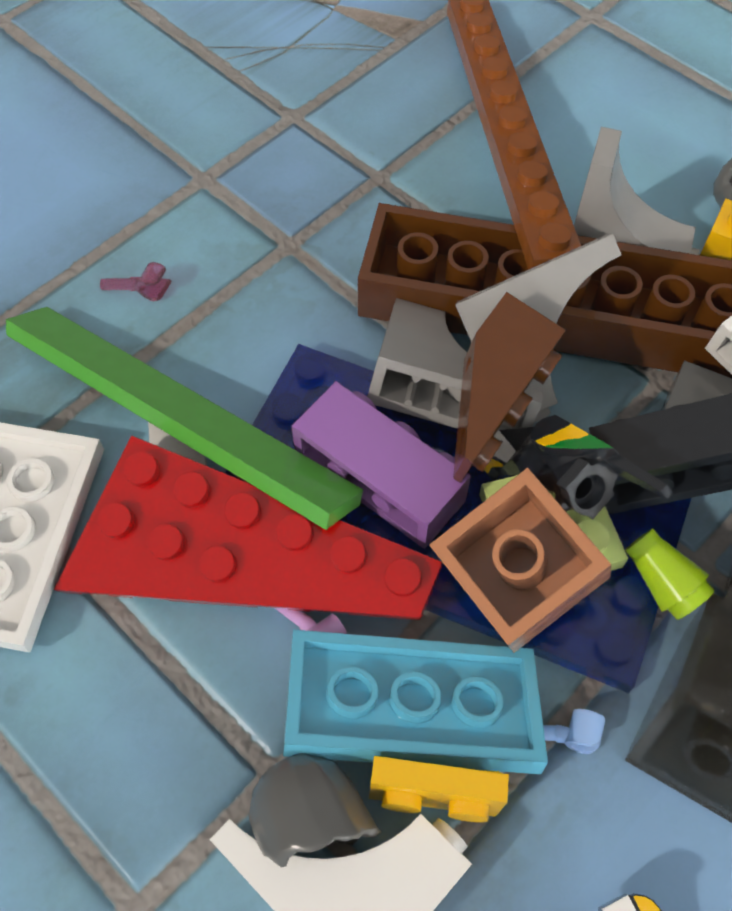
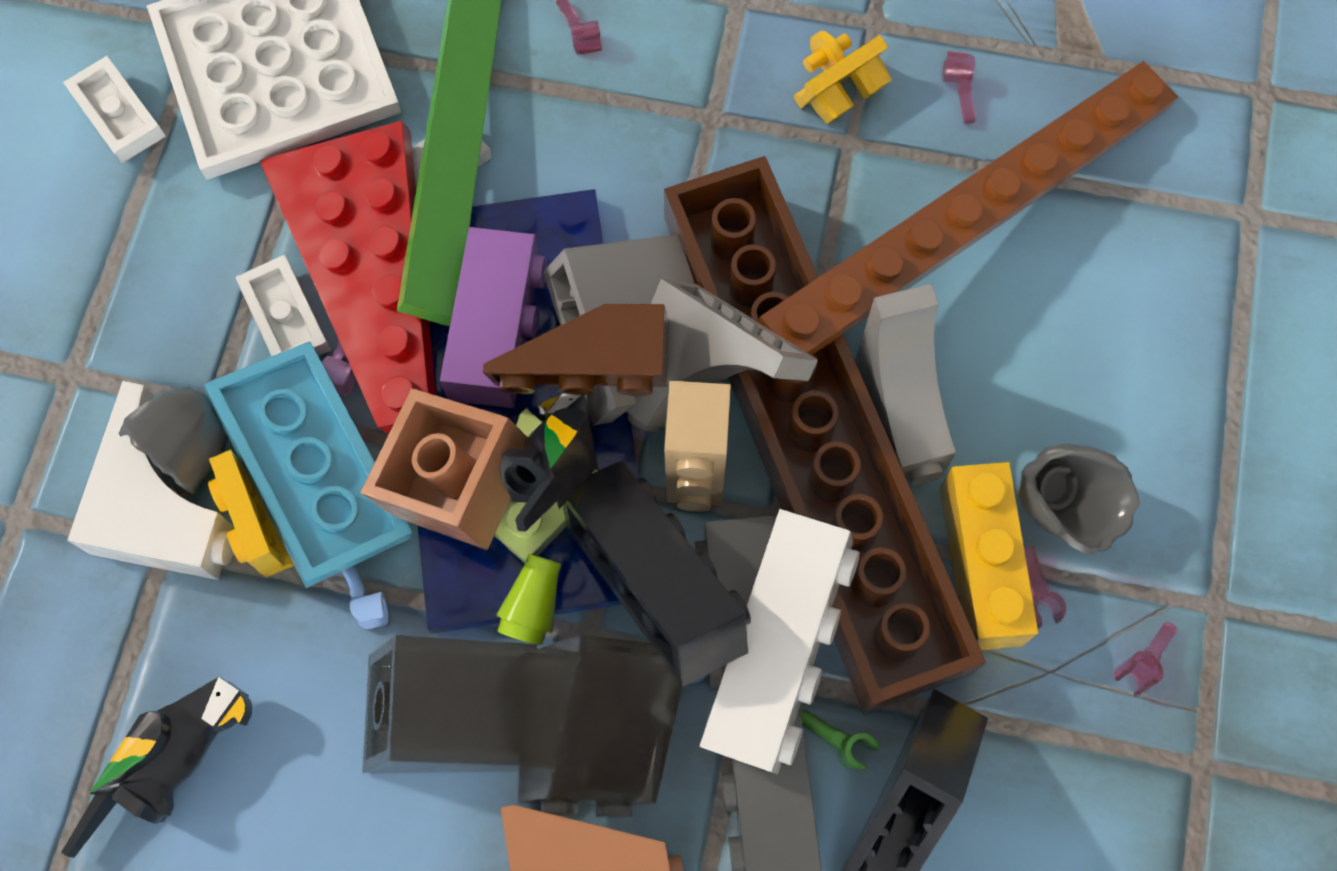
camera: 60 degrees right, 10 degrees up
none -> white plate [235,254,331,356]
none -> tan brick [664,381,731,512]
none -> yellow hips [793,30,892,125]
none -> clear pink hand [942,51,976,124]

